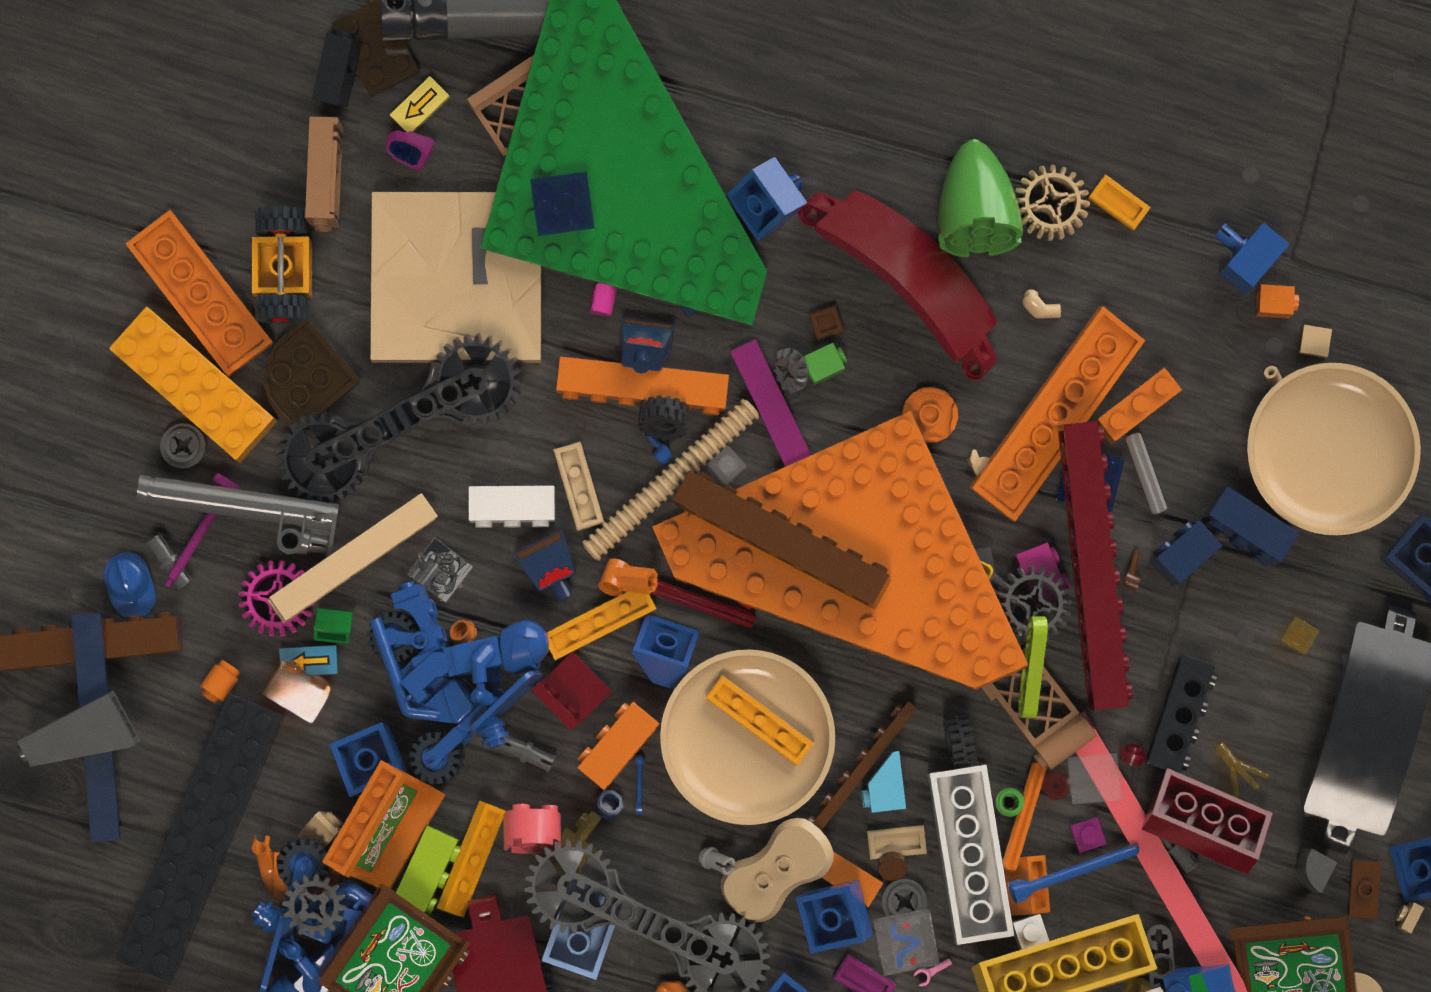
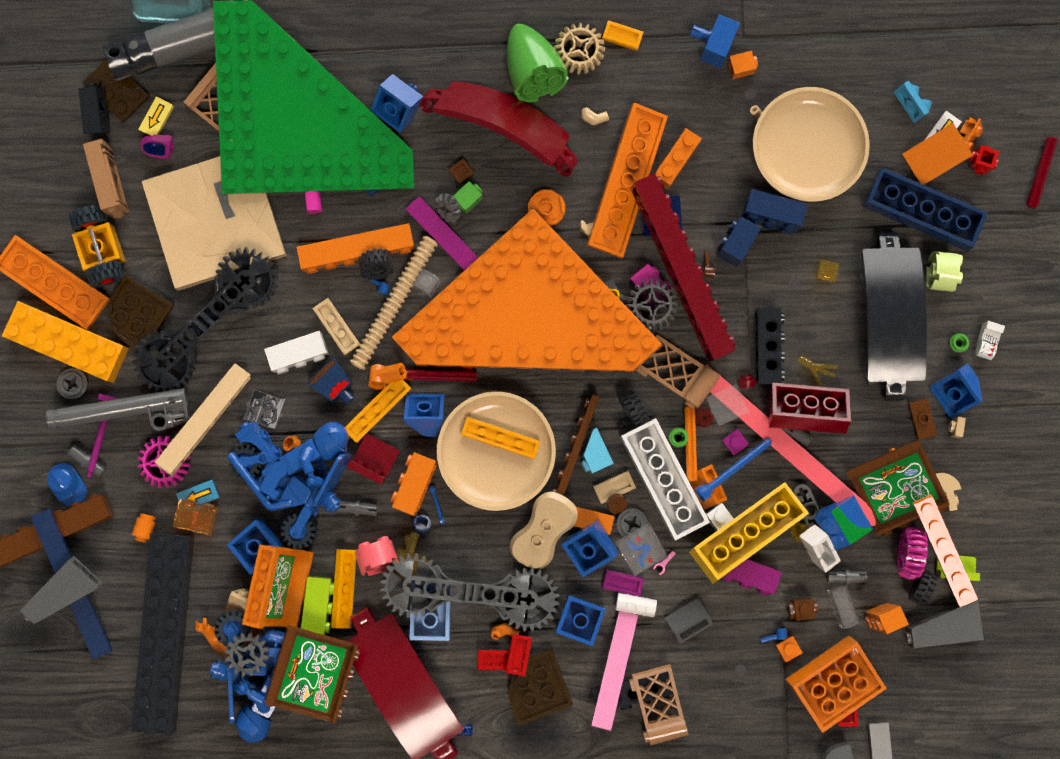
camera: 15 degrees left, 0 degrees up
green piece [314,608,354,644] -> none
clear blue plate [530,172,594,236] -> none
dark blue torso [619,318,675,373] -> none
reddish brown brick [673,471,891,610] -> none
light grey pin [699,847,736,875] -> none
lime beam [1018,616,1048,718] -> none
light grey axle [1126,433,1167,514] -> none
dark grey brick [1296,848,1337,893] -> none
tan tile [1299,325,1332,358] -> none

